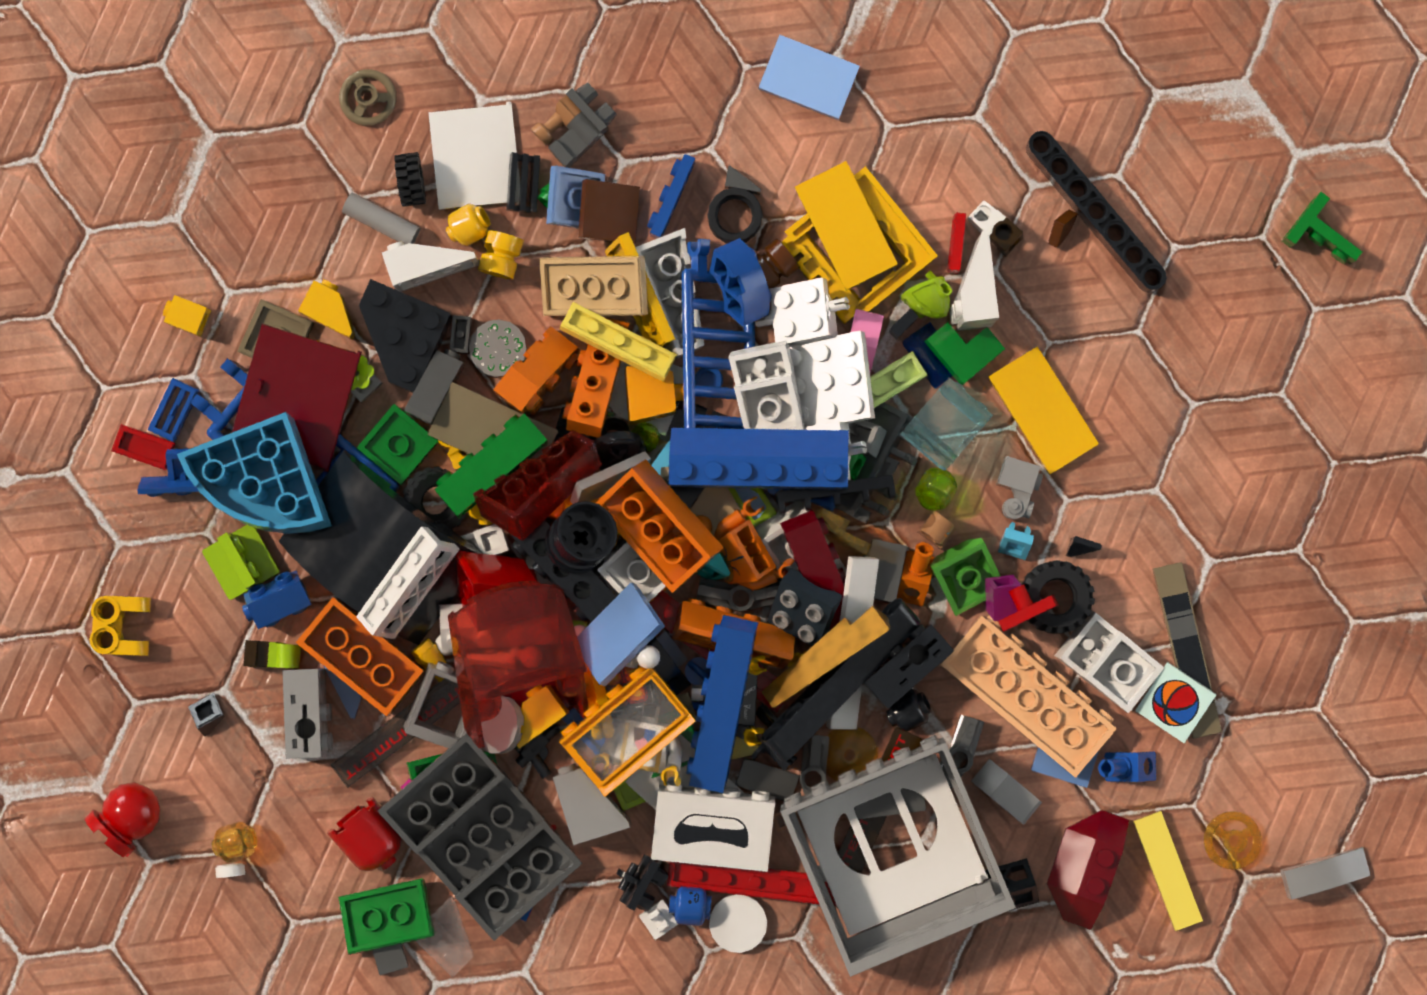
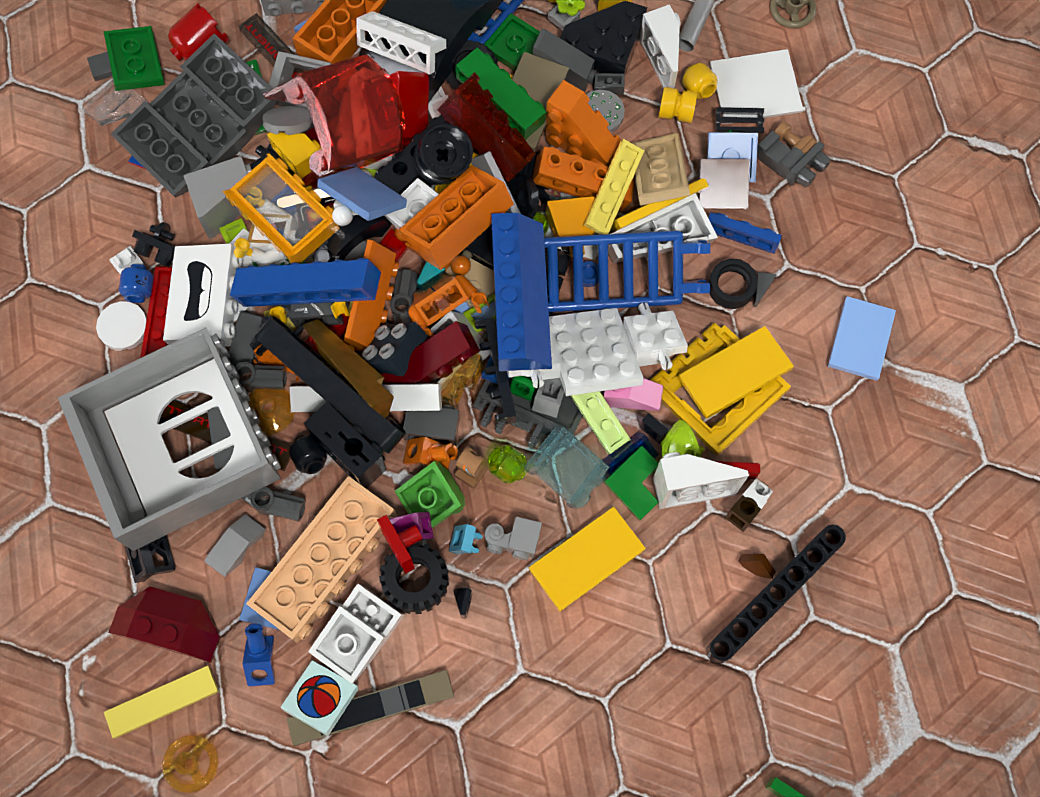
camera: 85 degrees right, 15 degrees down
black tyre [394,152,426,207] -> none
blue brick [709,238,772,327] -> none
white slope [729,340,804,430] -> none
reddish brown wheel [756,239,800,289] -> none

